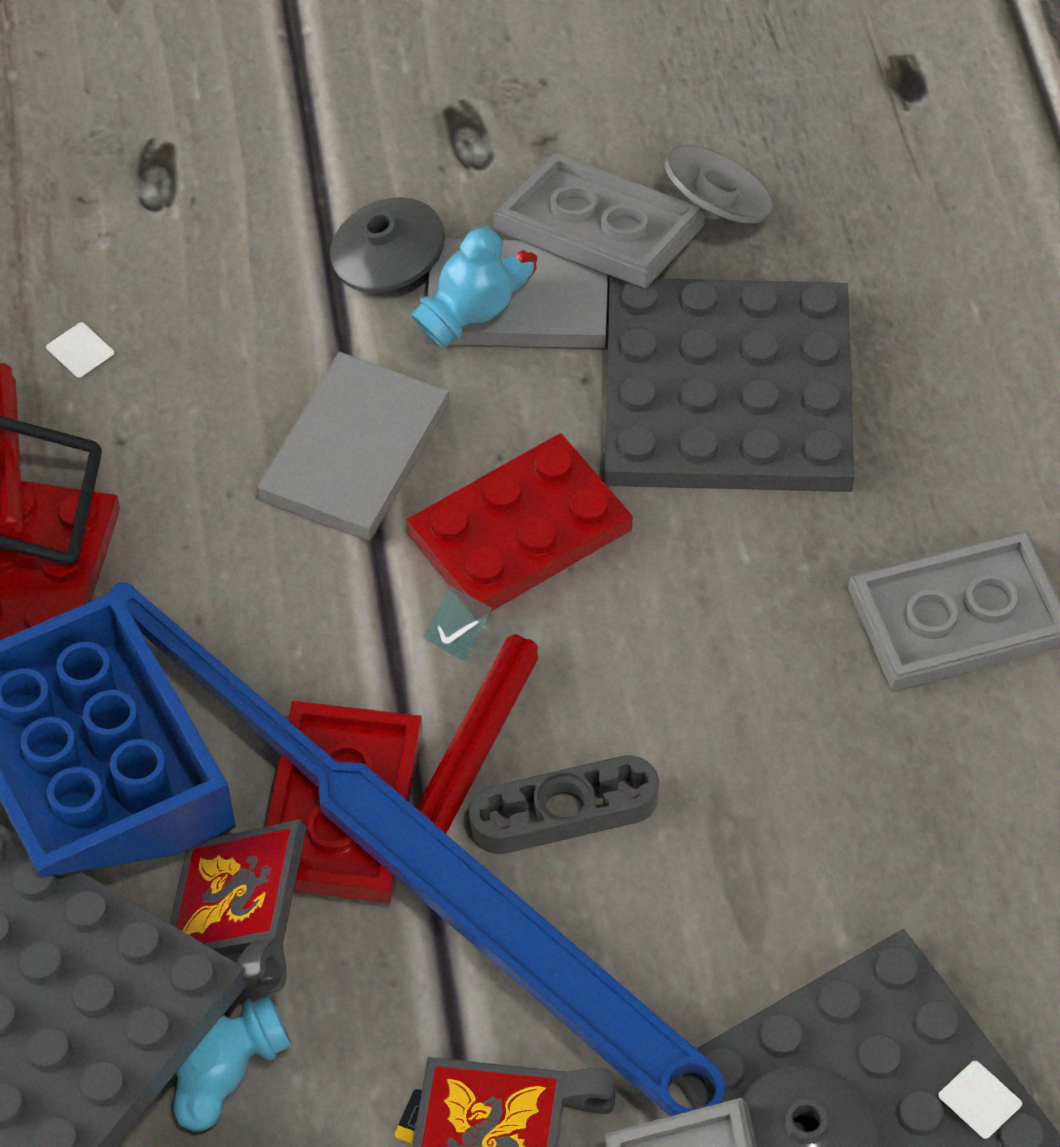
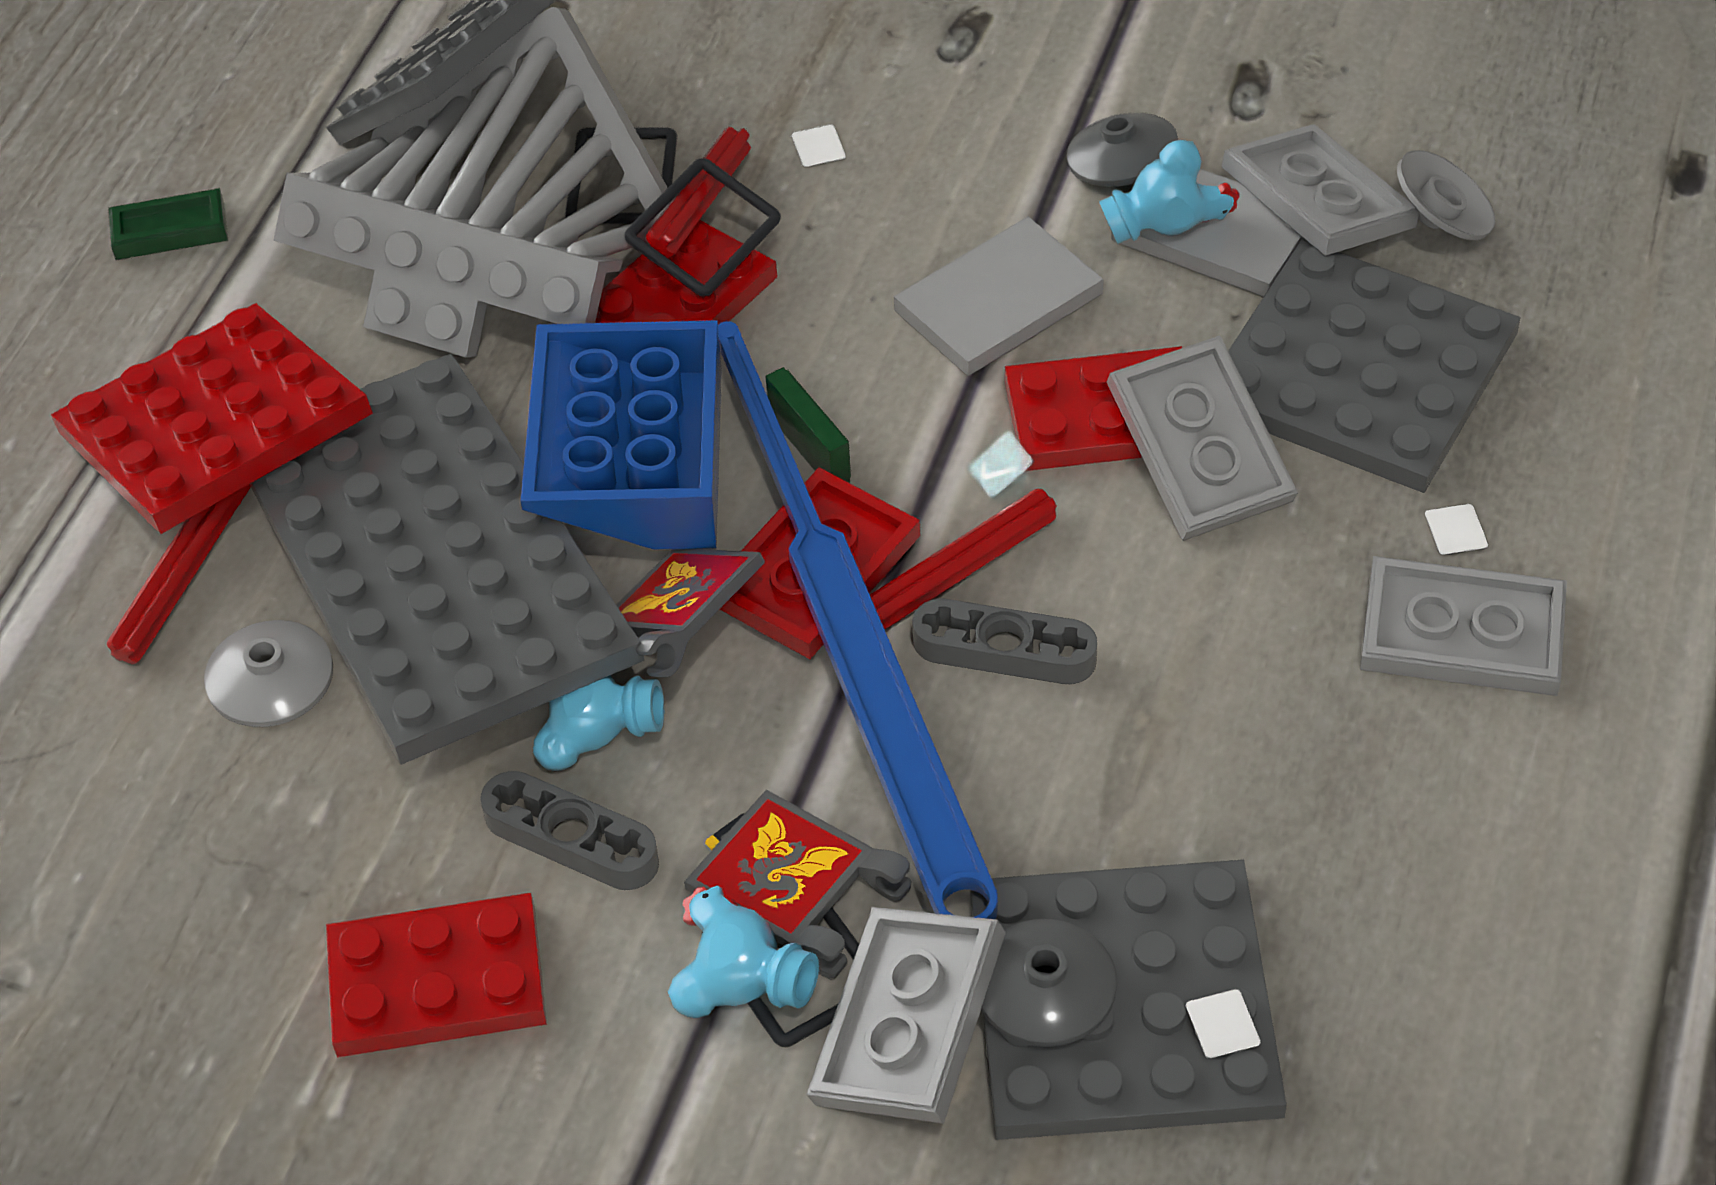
camera: 30 degrees right, 5 degrees down
none -> dark green tile [765,367,851,483]
none -> light grey tile [1107,336,1298,541]
none -> white sticker [1425,504,1488,555]

